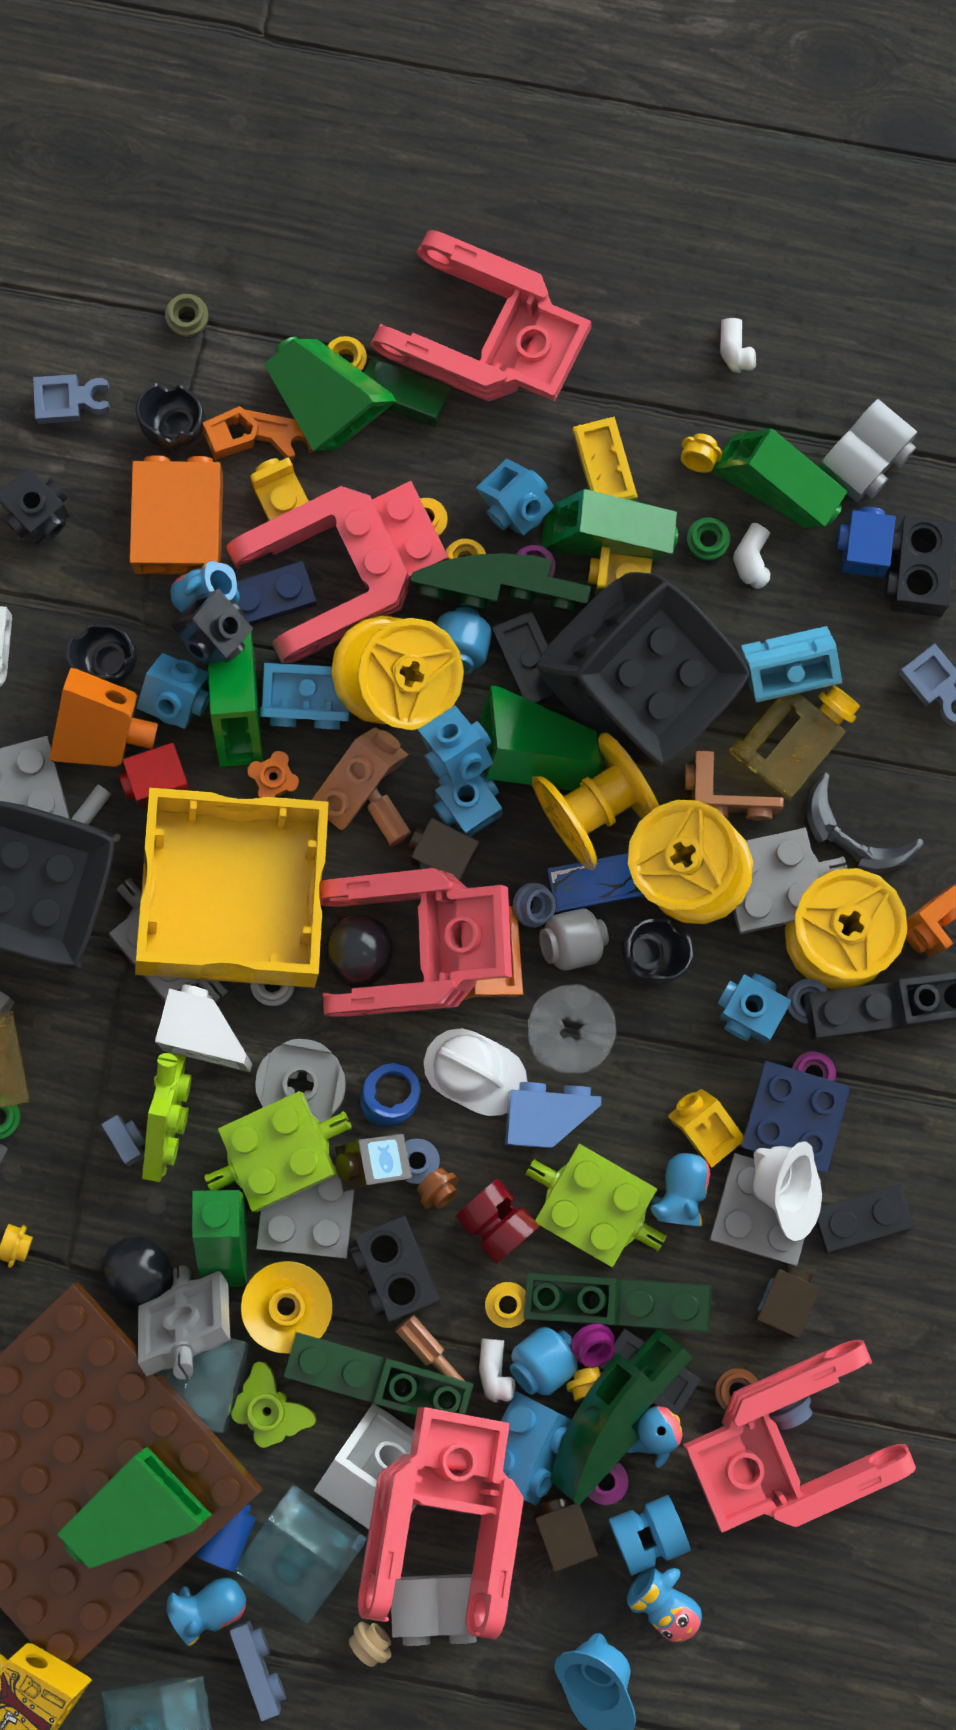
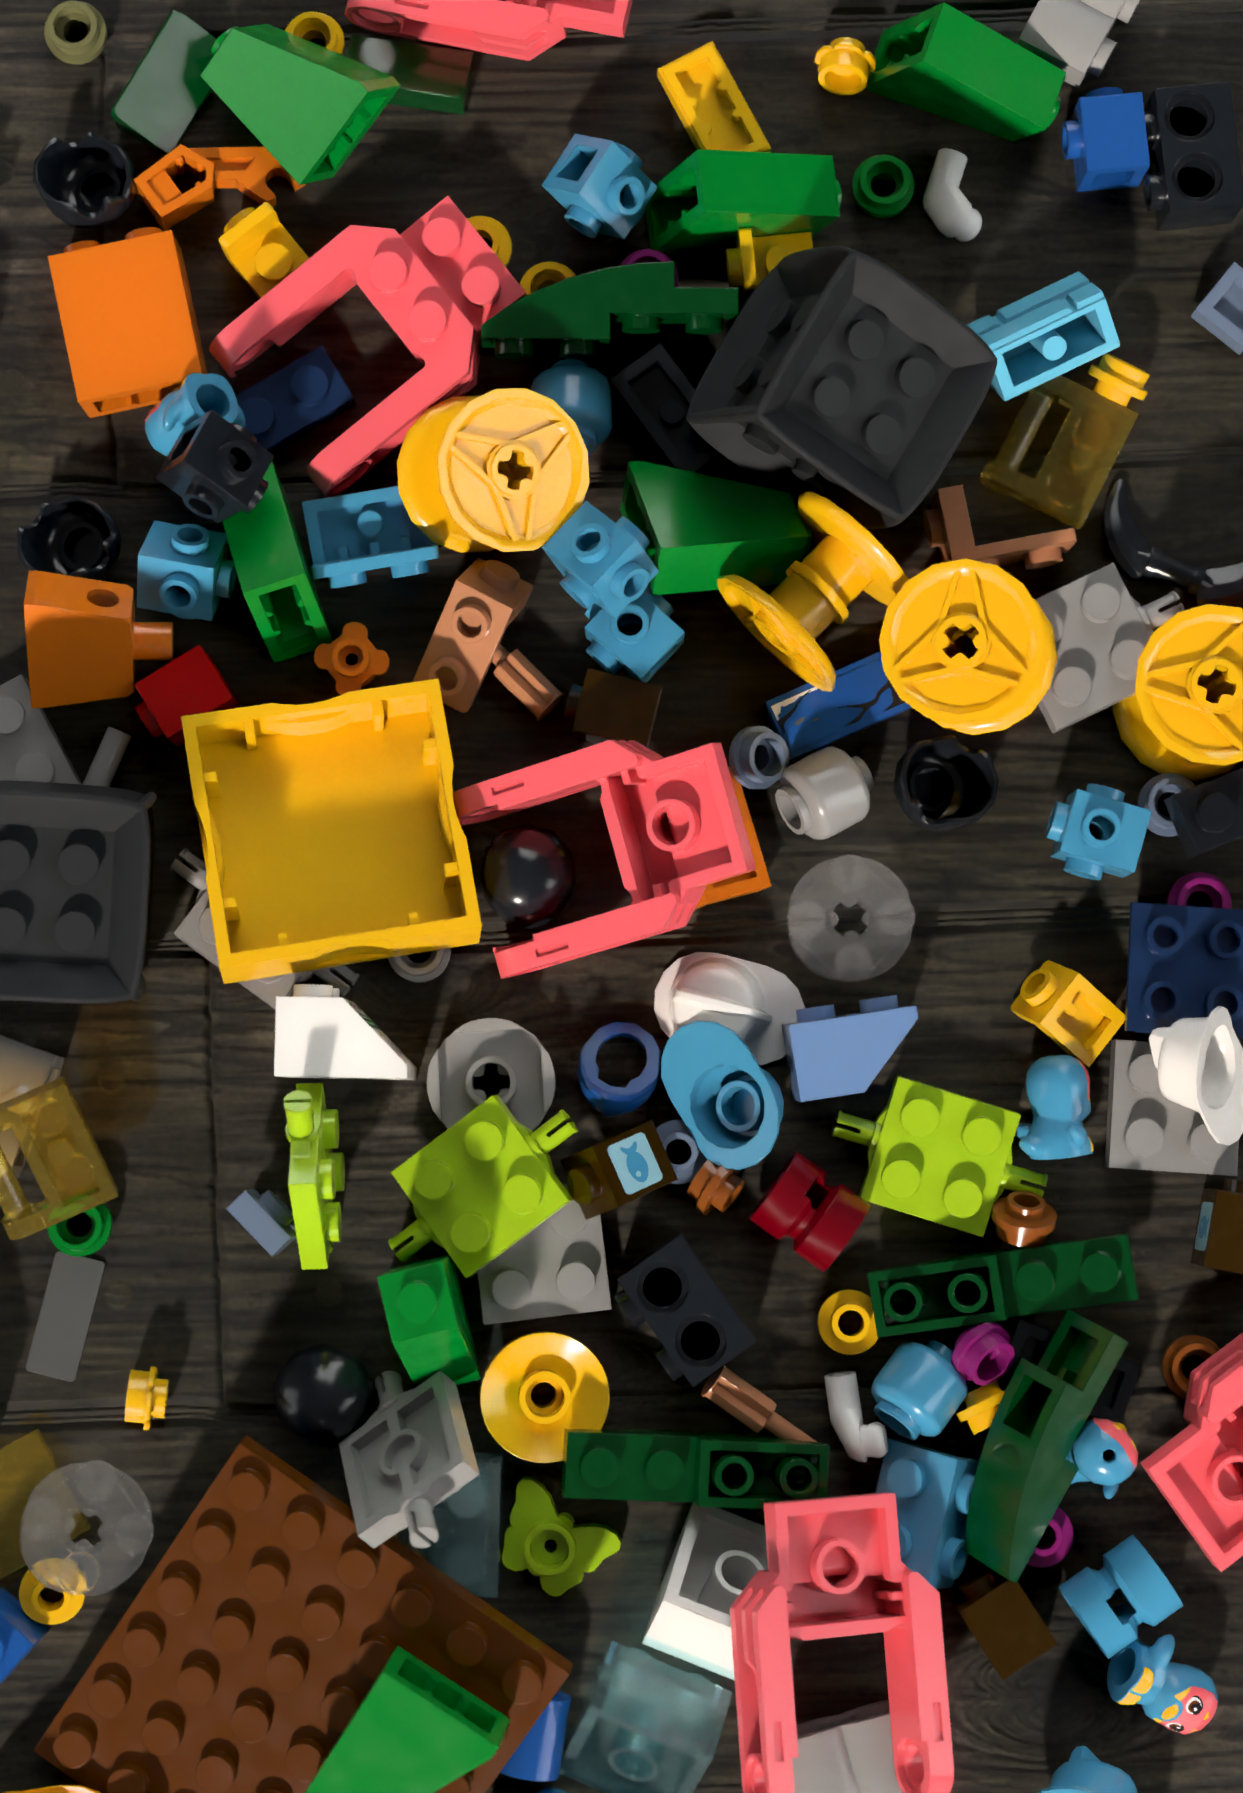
camera: 10 degrees left, 5 degrees up
none -> slope [111,9,217,155]
none -> dark azure piece [661,1021,784,1170]
none -> dark orange plate [991,1191,1057,1248]

